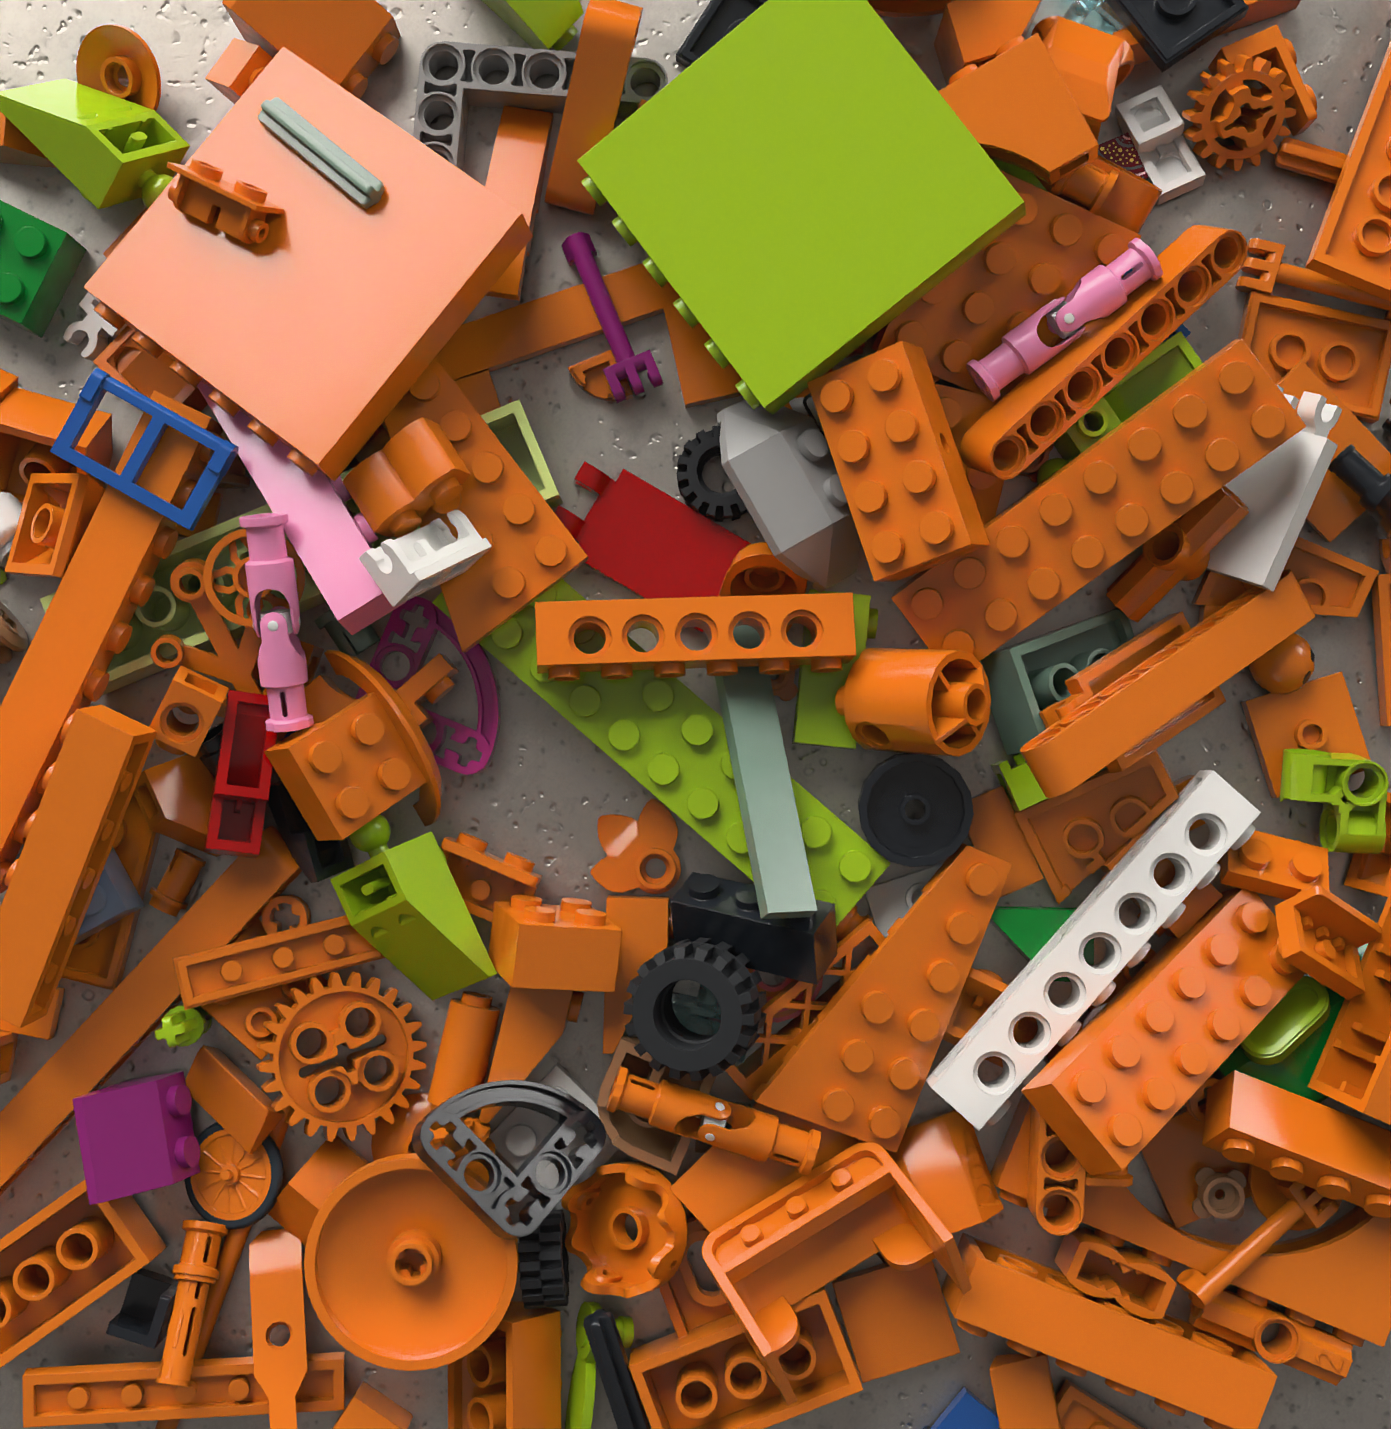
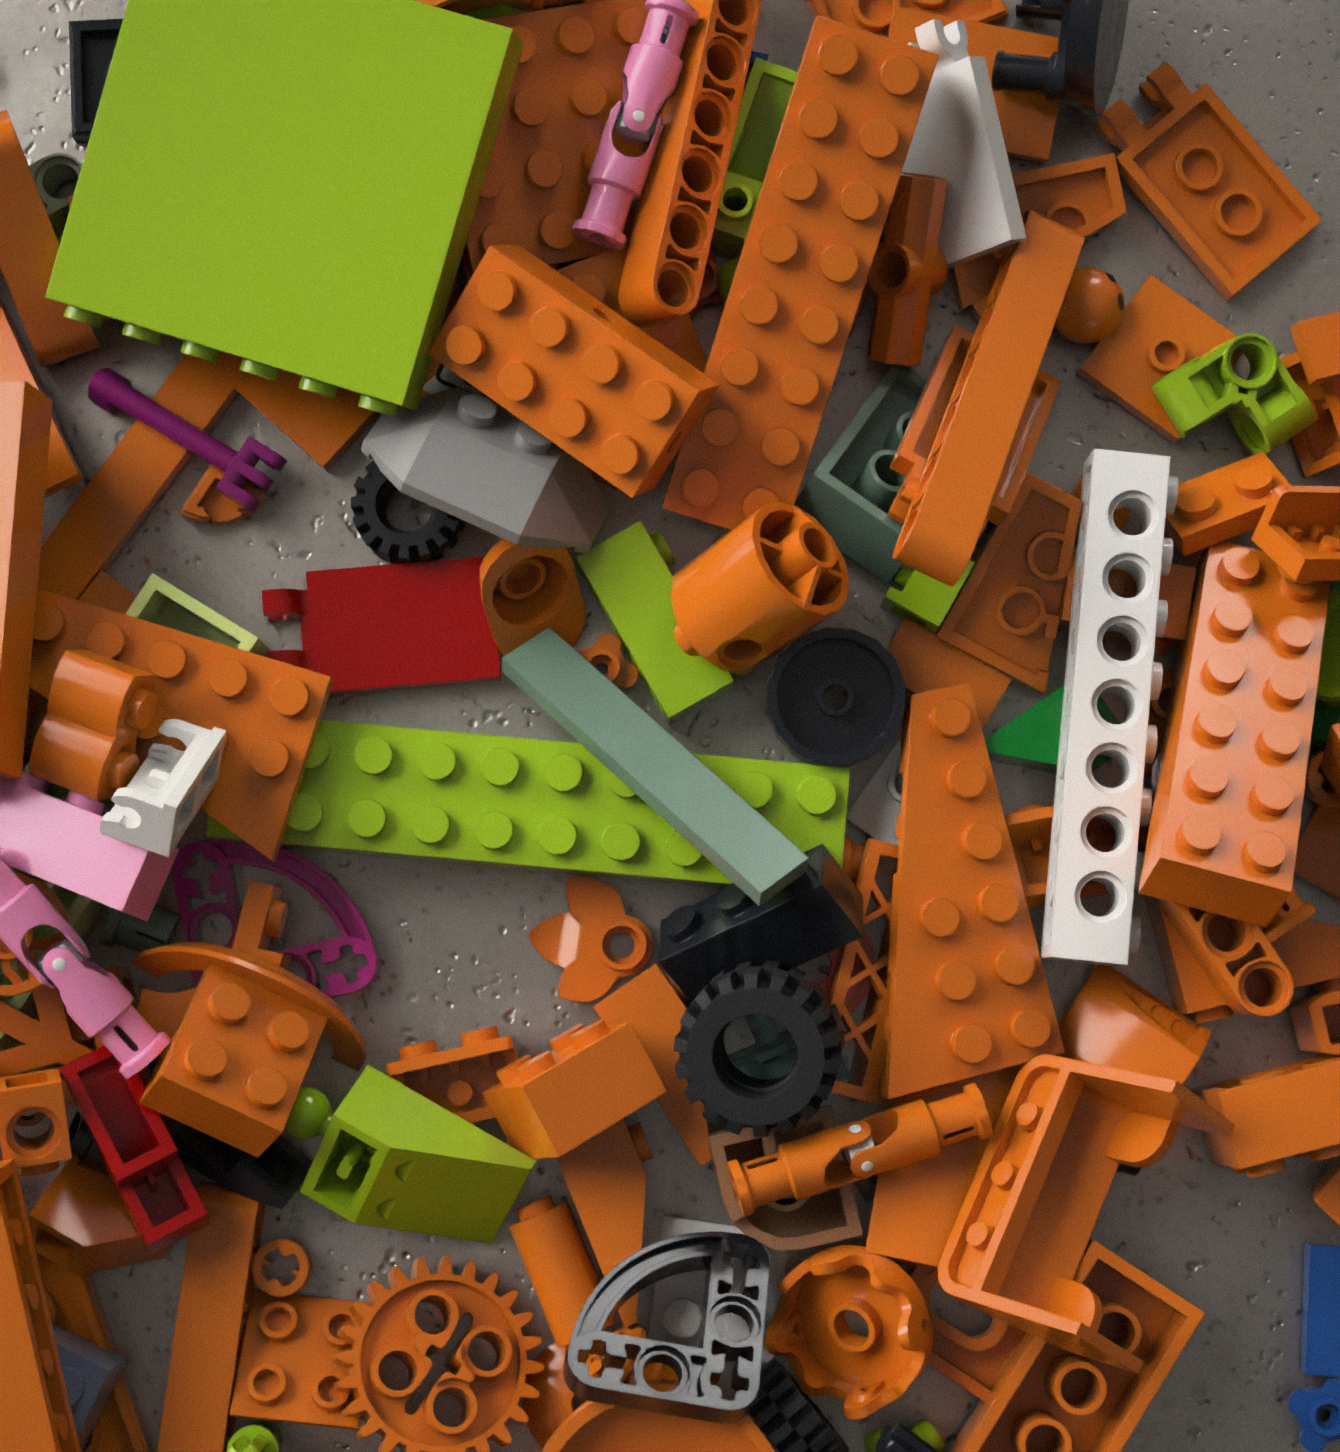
camera: 40 degrees left, 5 degrees down
orange pin [149,848,206,917] -> none
orange tile [172,915,385,1010] -> none
orange brick [535,593,856,681] -> none
orange tile [832,1260,960,1383] -> none

